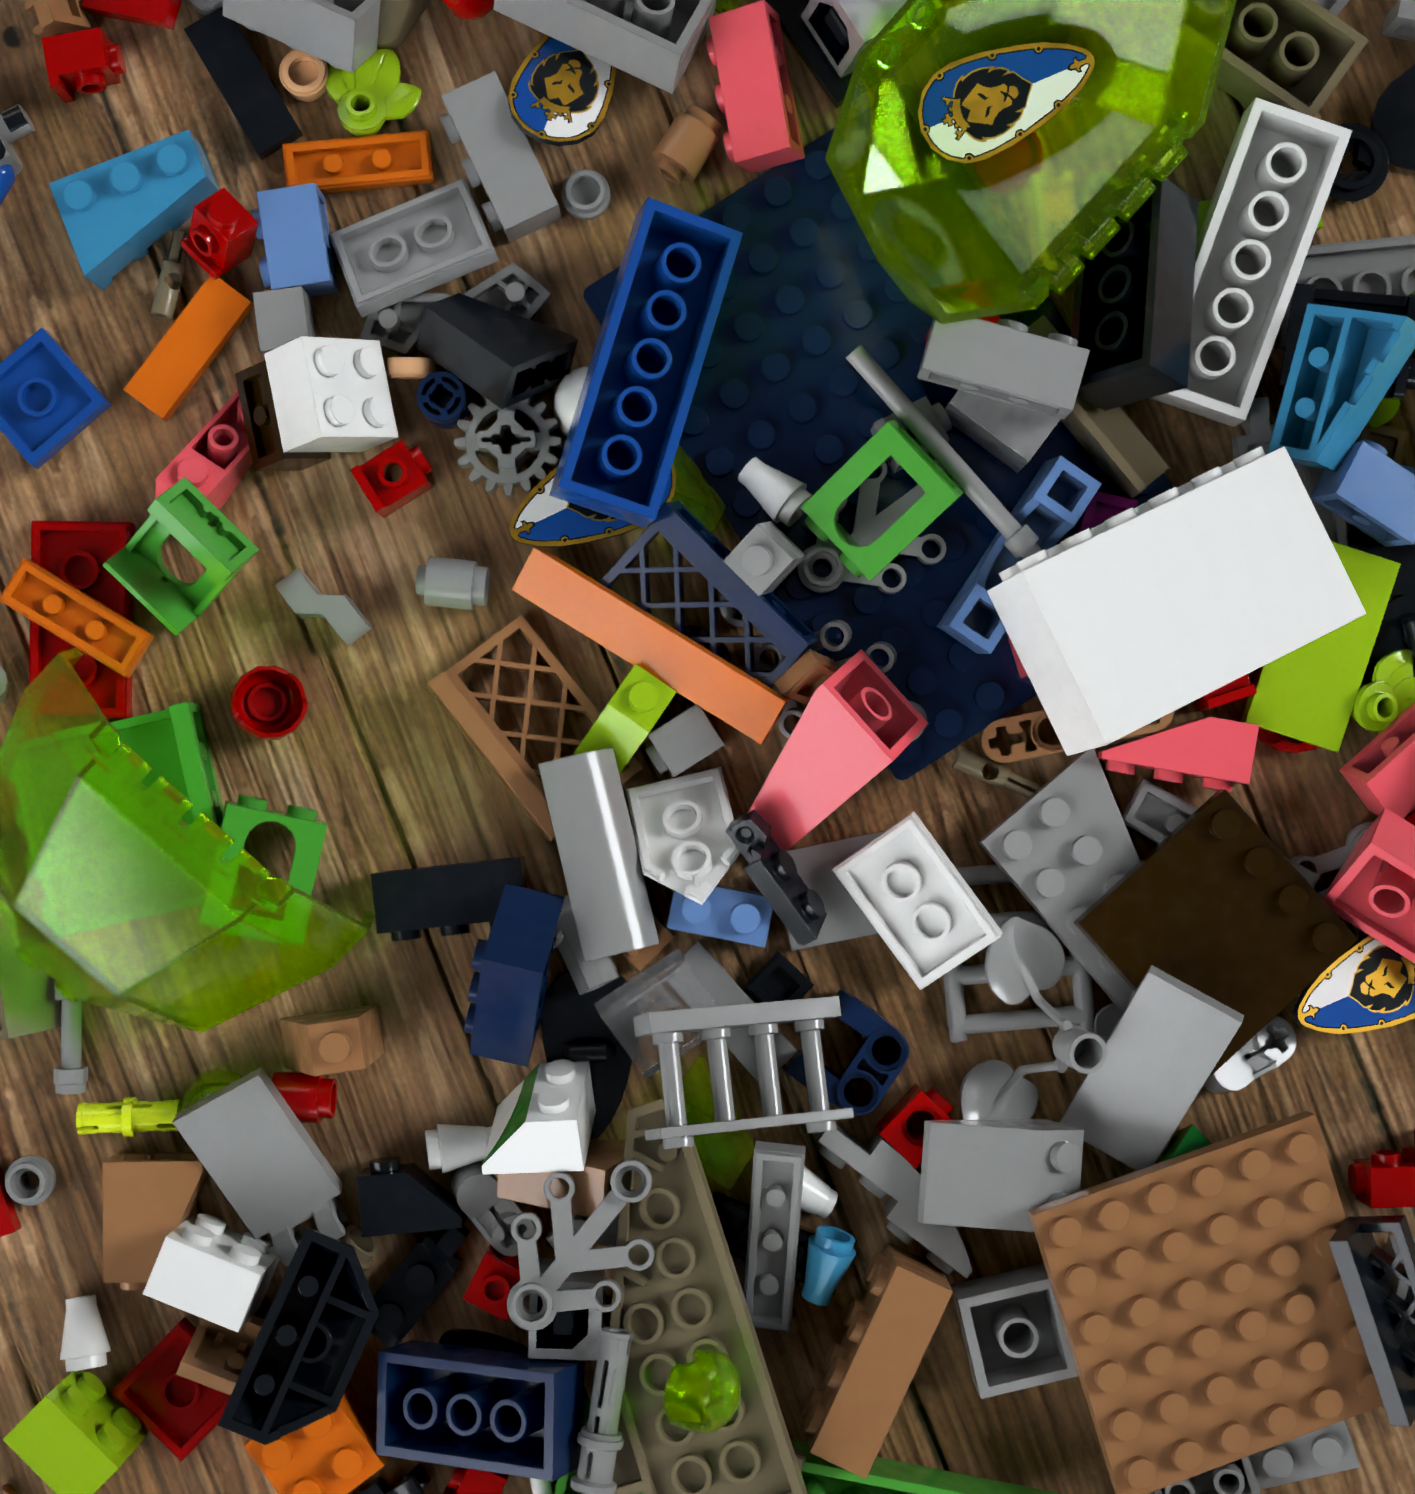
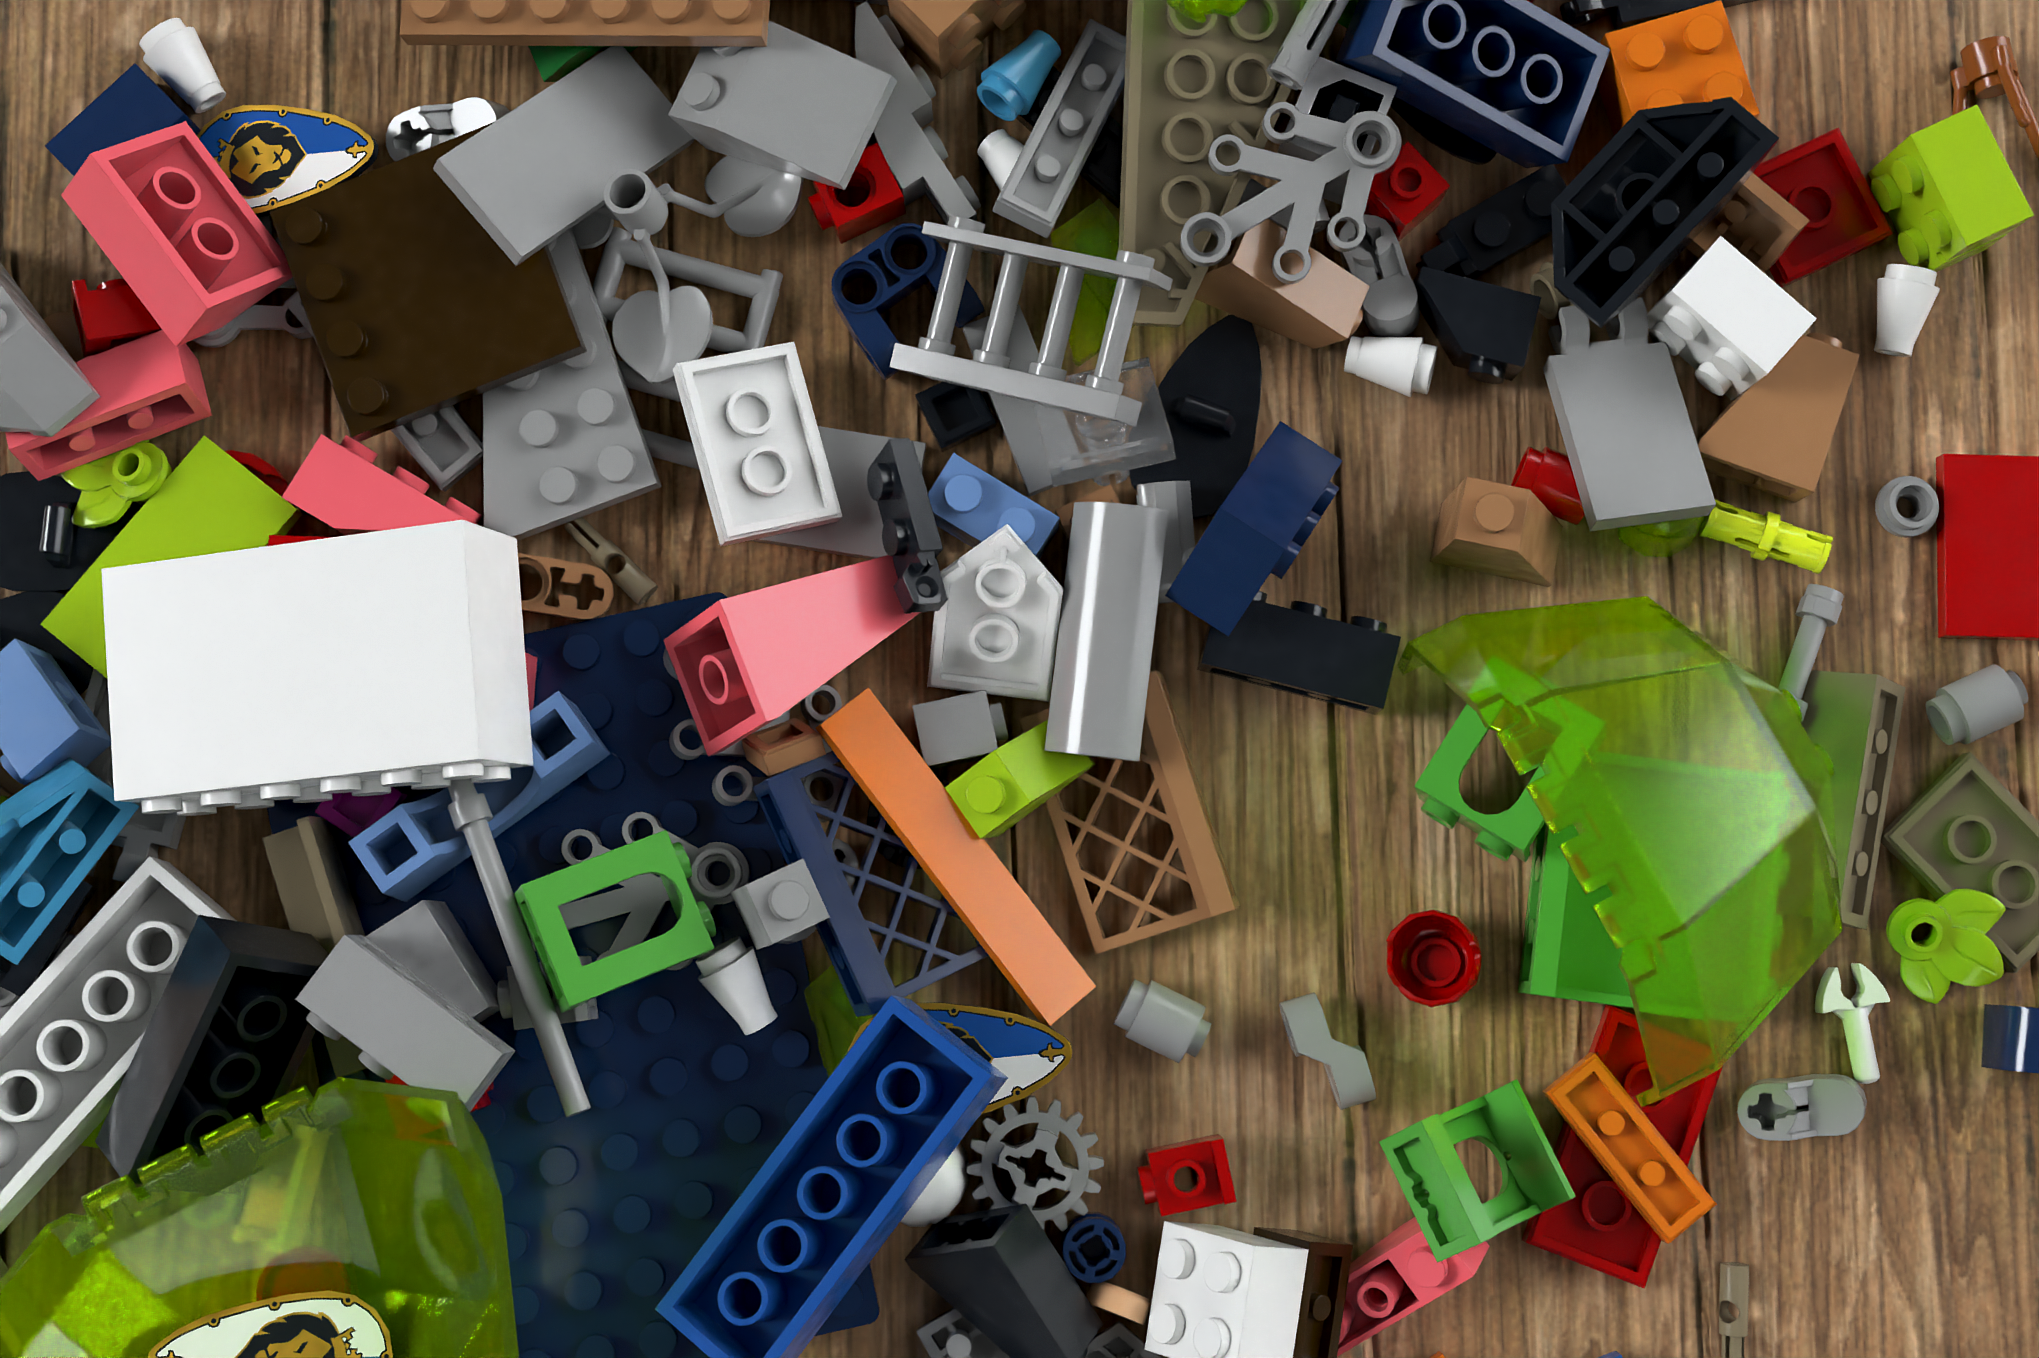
camera: 160 degrees left, 5 degrees down
white slope [481,1059,596,1175] -> none

